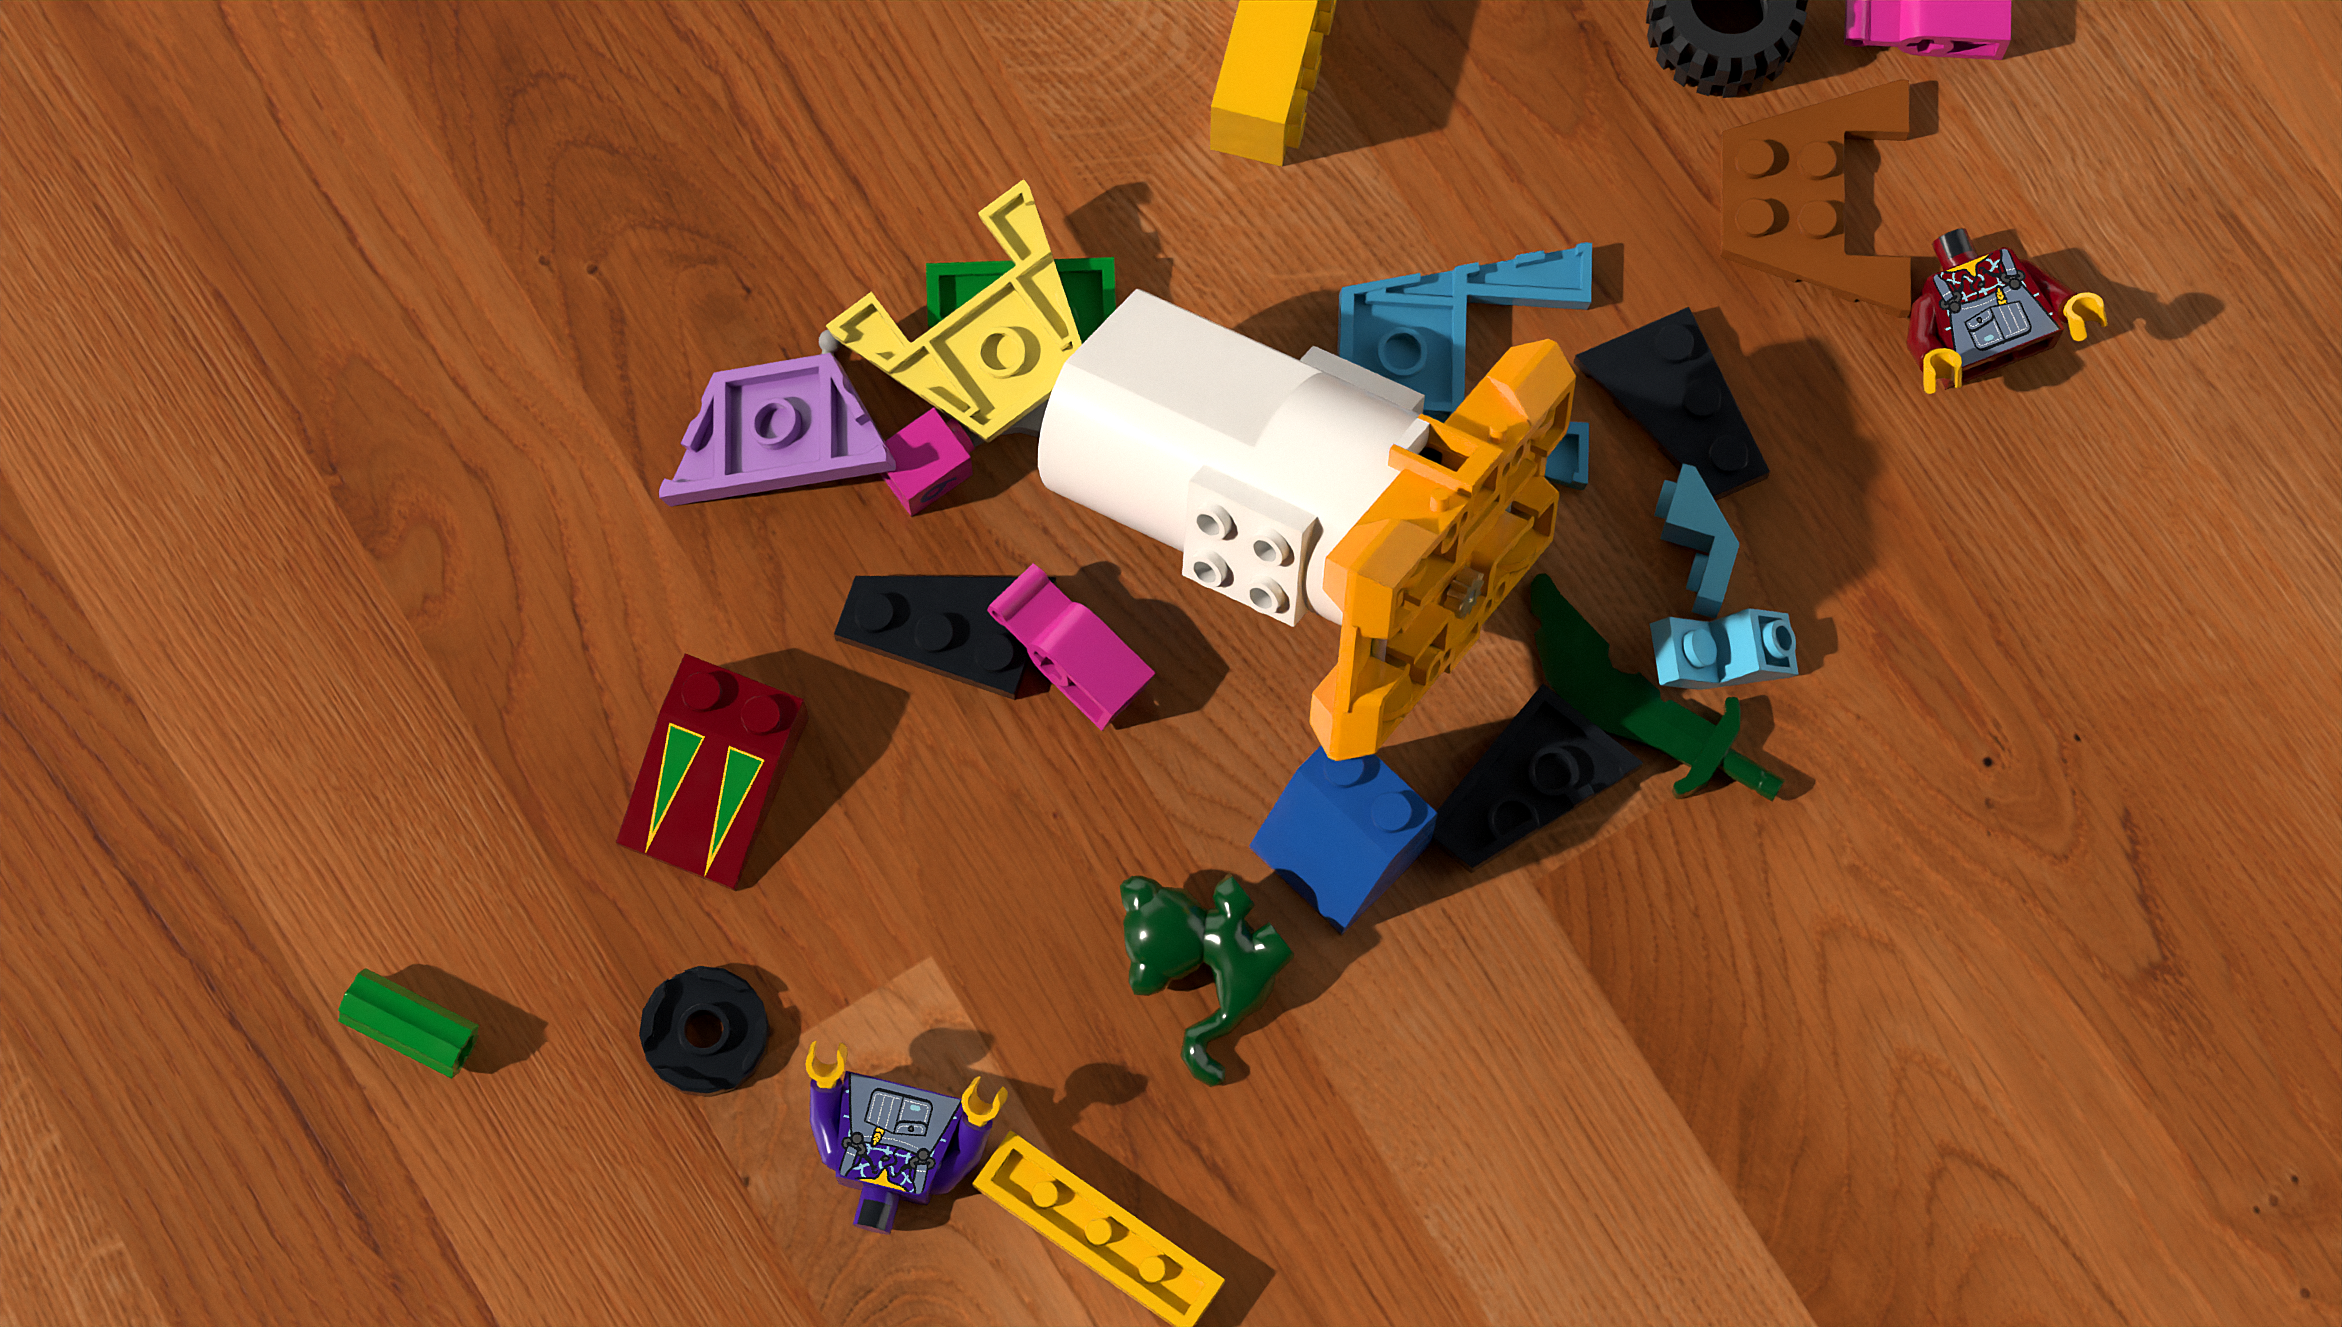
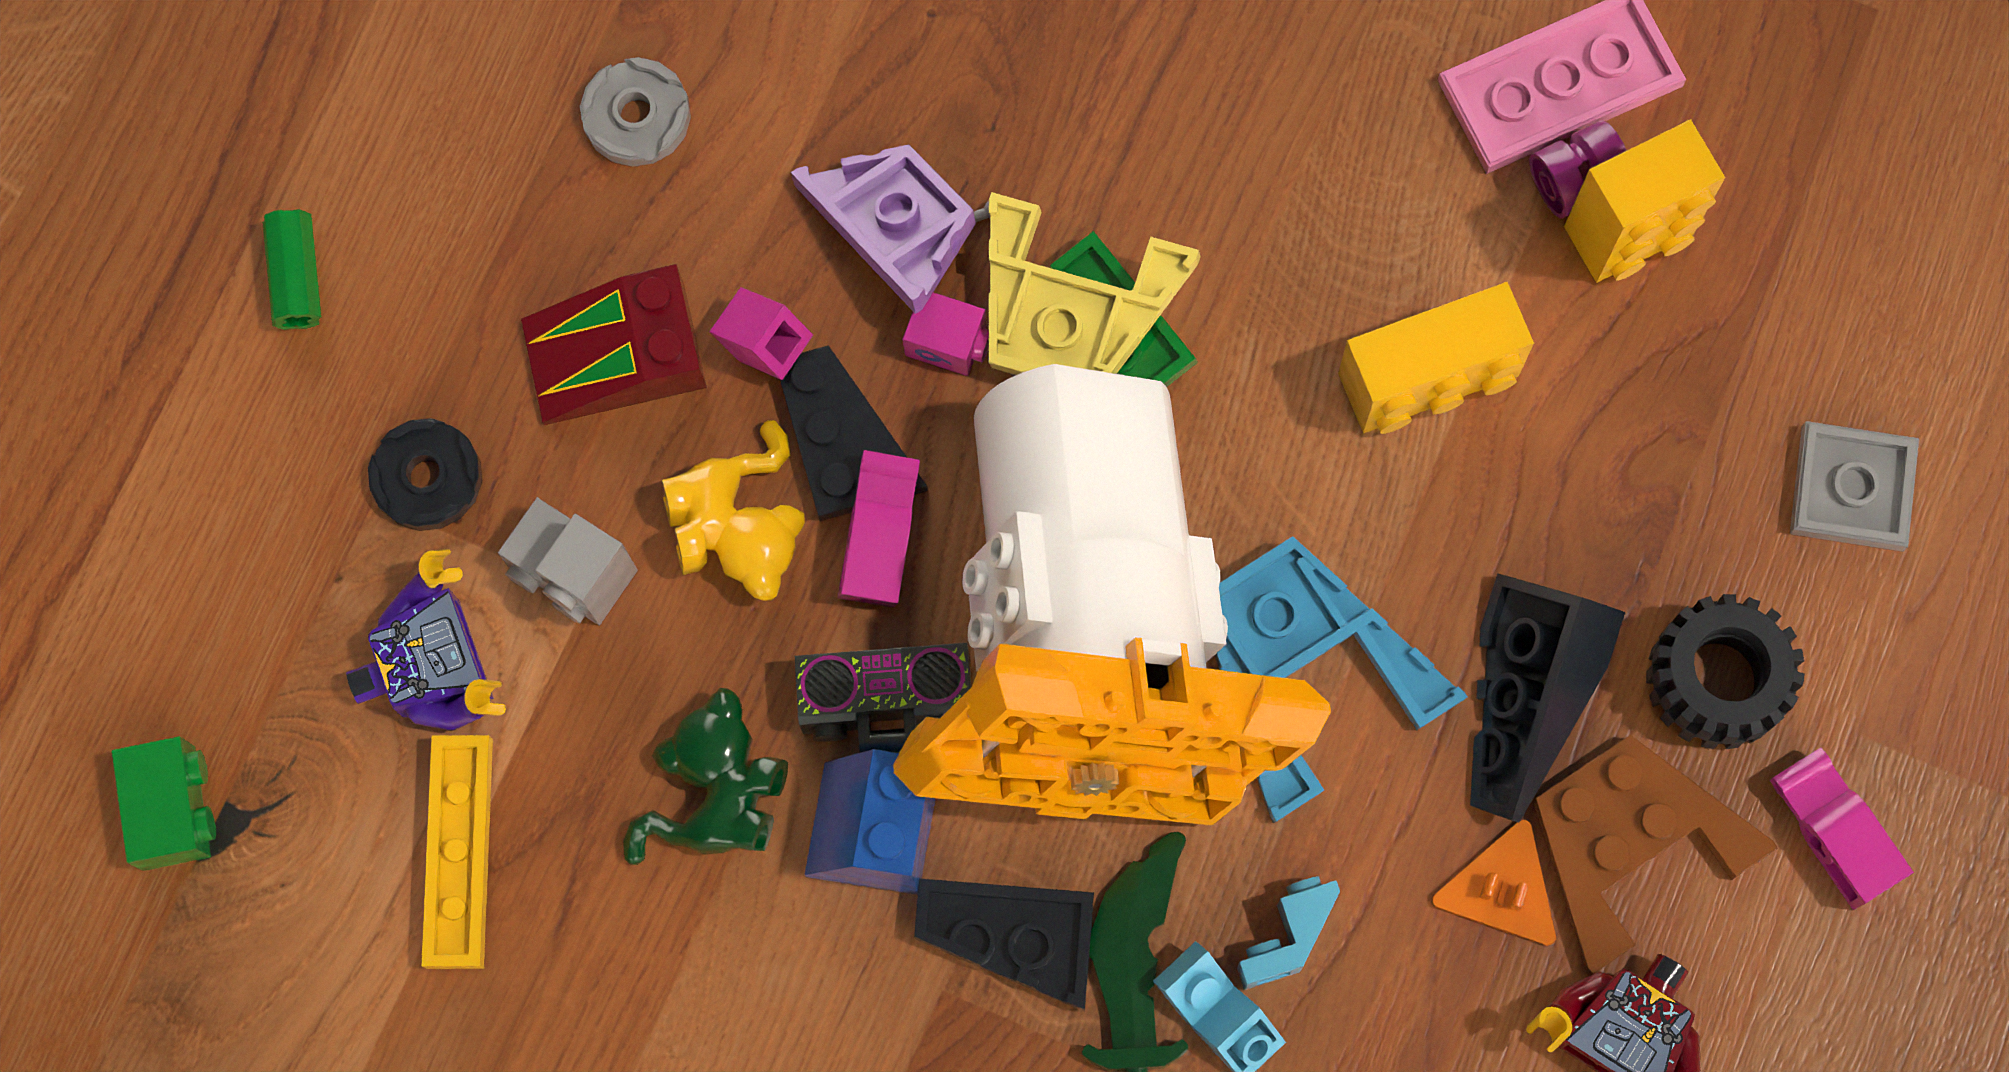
camera: 60 degrees right, 0 degrees up
black wing [1573,307,1770,501] -> none
none -> light grey brick [498,497,638,626]
none -> light grey tile [580,57,691,167]
none -> yellow animal [662,420,805,601]
none -> dark pink brick [710,287,813,380]
none -> pearl dark grey piece [795,643,971,753]
none -> orange piece [1432,820,1556,946]
none -> black wedge [1470,573,1625,823]

